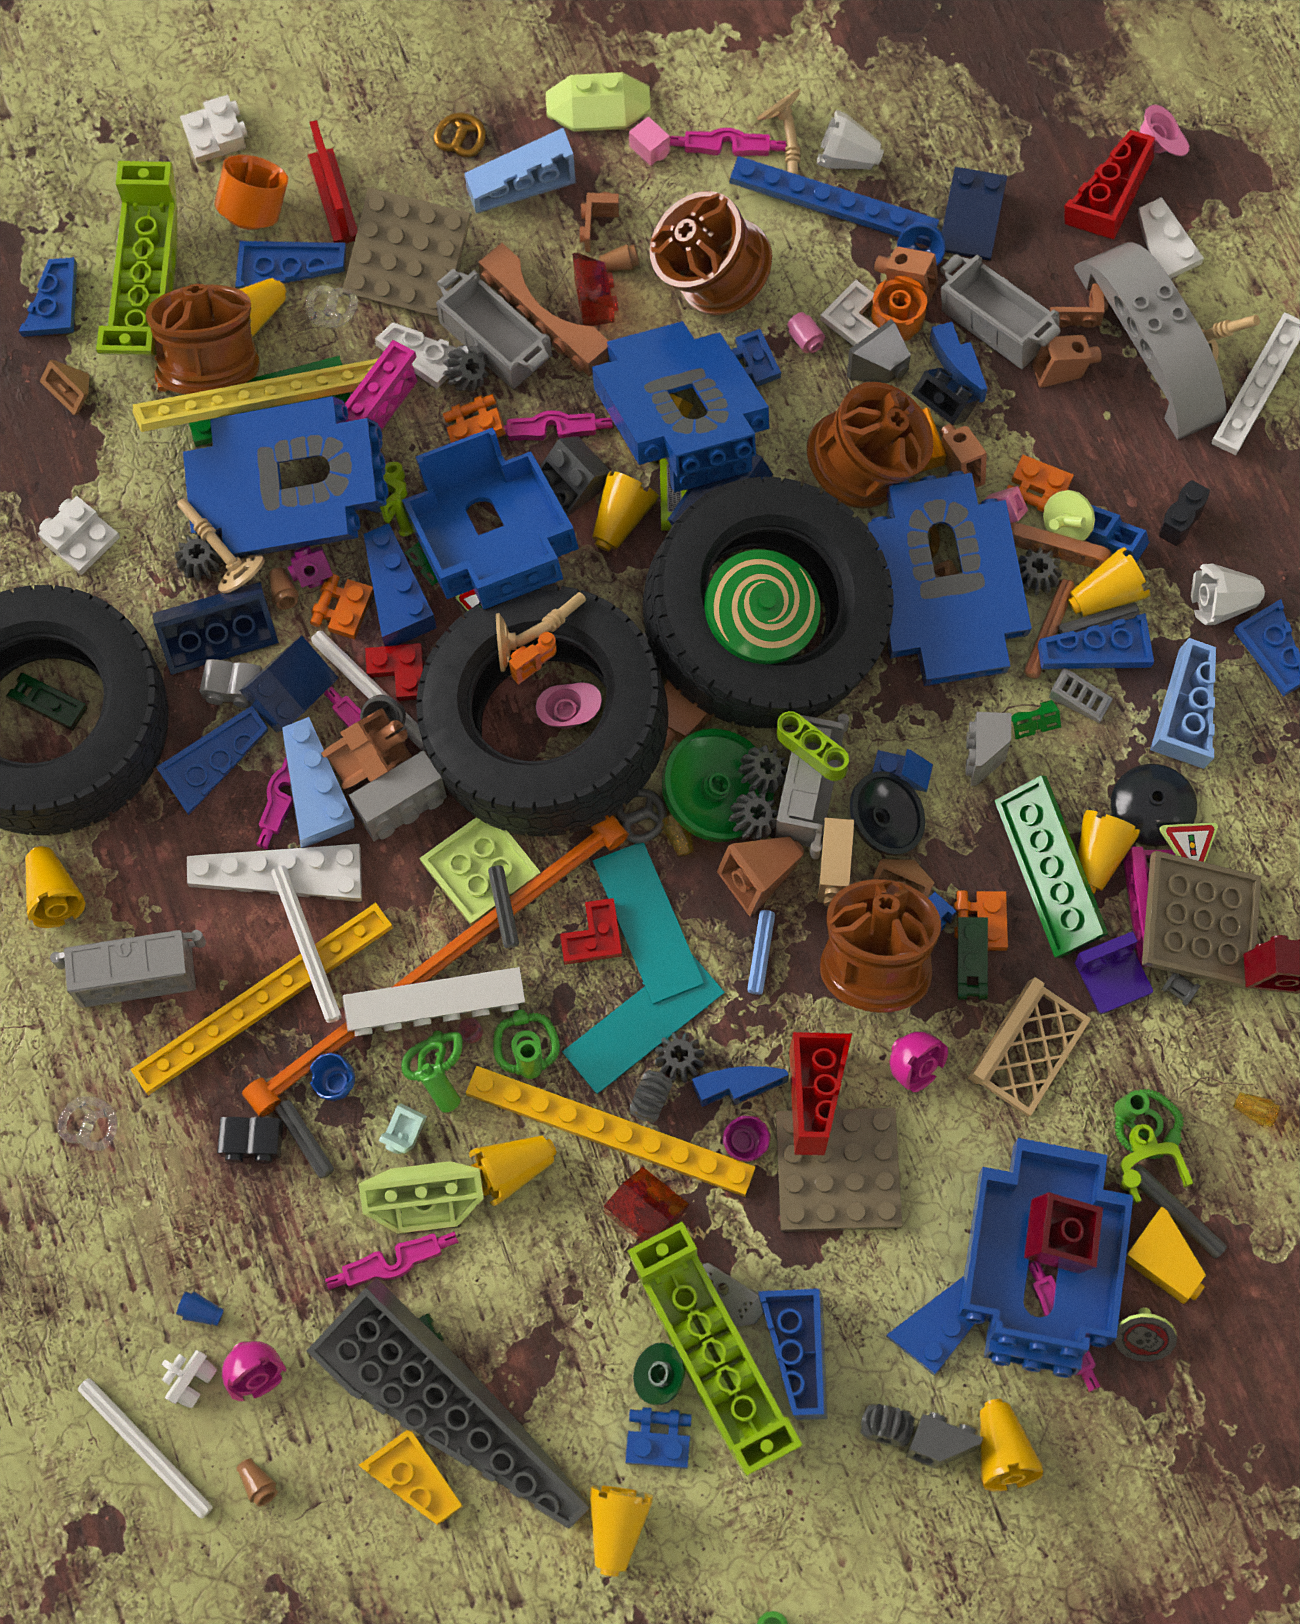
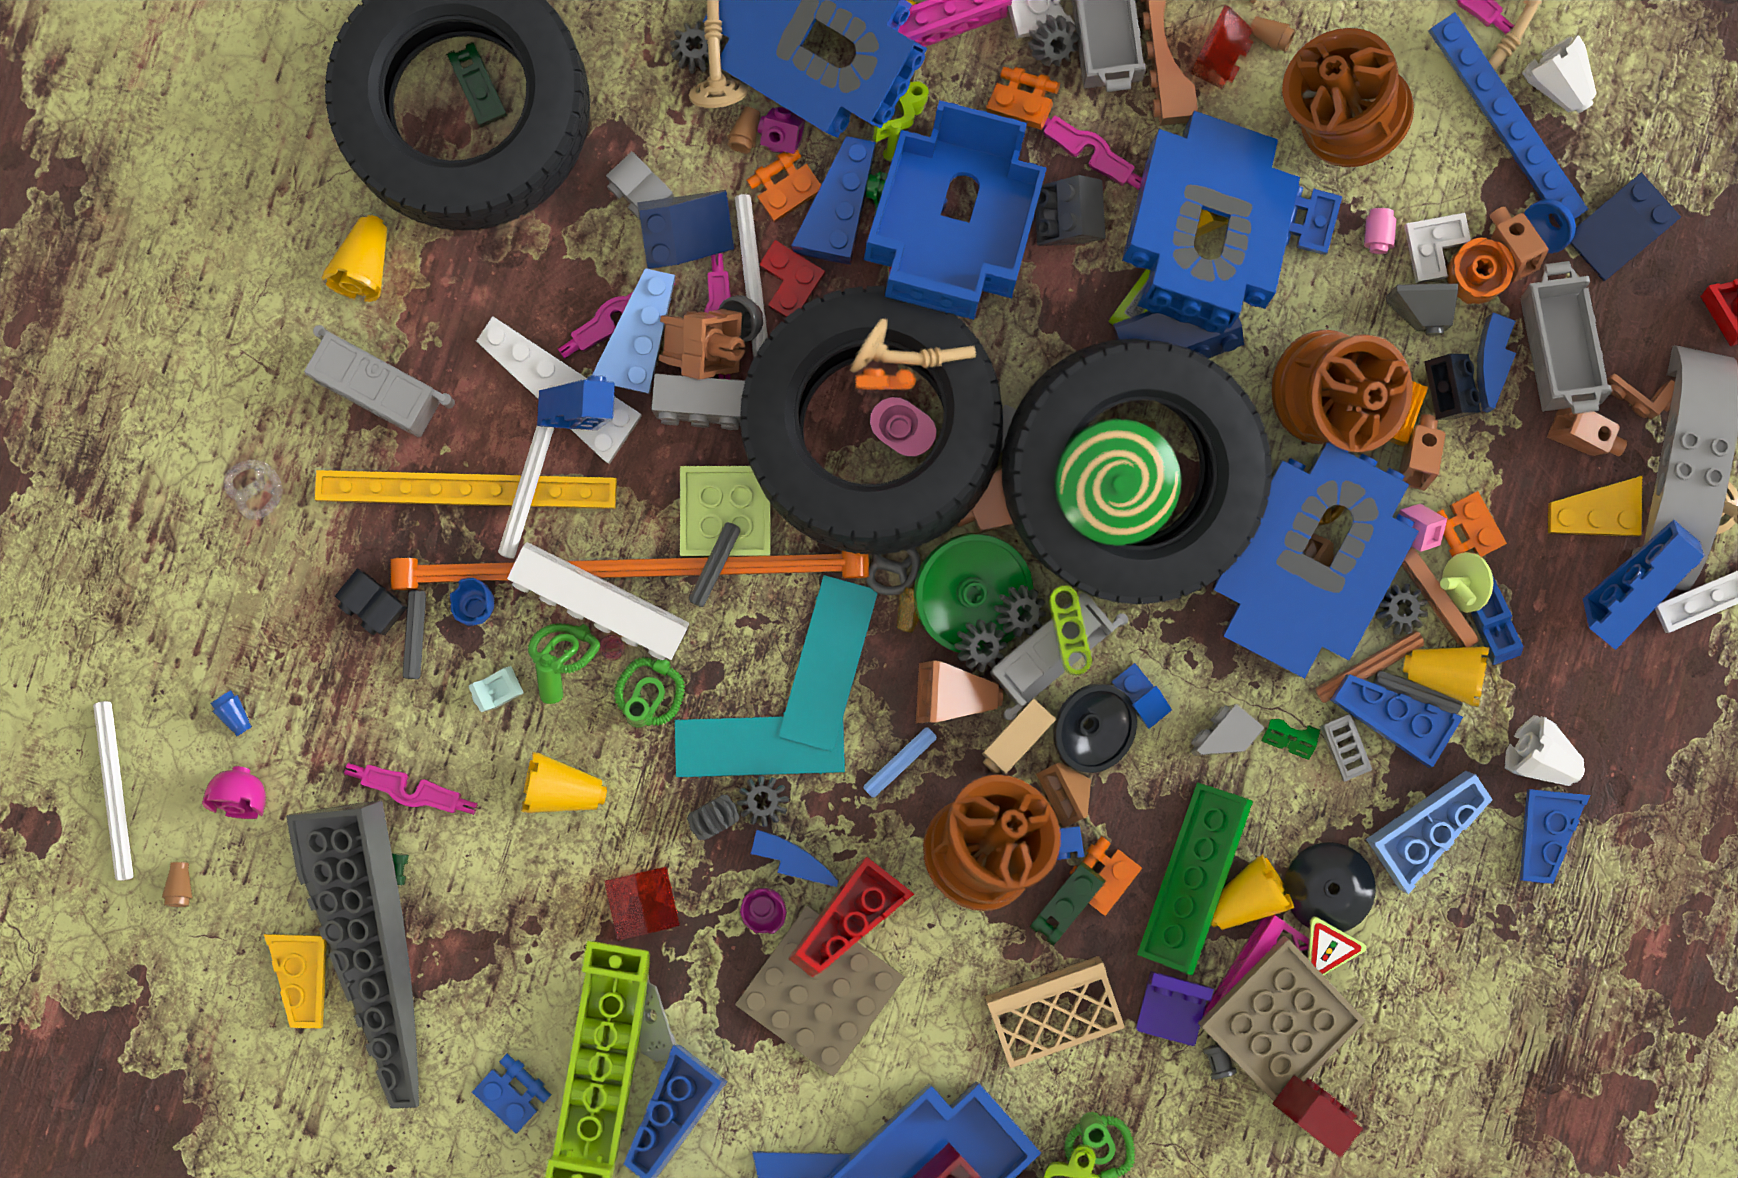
camera: 40 degrees right, 15 degrees up
dark blue slope [153,582,279,675] -> none
blue wing [156,706,269,816] -> none
white hips [161,1350,217,1408] -> none
yellowish green wedge [359,1161,484,1234] -> none
yellow plate [466,1066,756,1197] -> none
red plate [560,898,622,965] -> none
yellow cone [590,1485,653,1577] -> none
yellow cone [592,471,659,552] -> none
dark green dish [633,1343,685,1405] -> none
dark pink cylinder [890,1031,948,1092] -> none
black brick [1159,480,1210,546] -> none
none -> blue wedge [537,375,615,431]
none -> green plate [865,171,886,204]
none -> yellow wing [1548,476,1642,537]
none -> blue wedge [1583,520,1705,650]

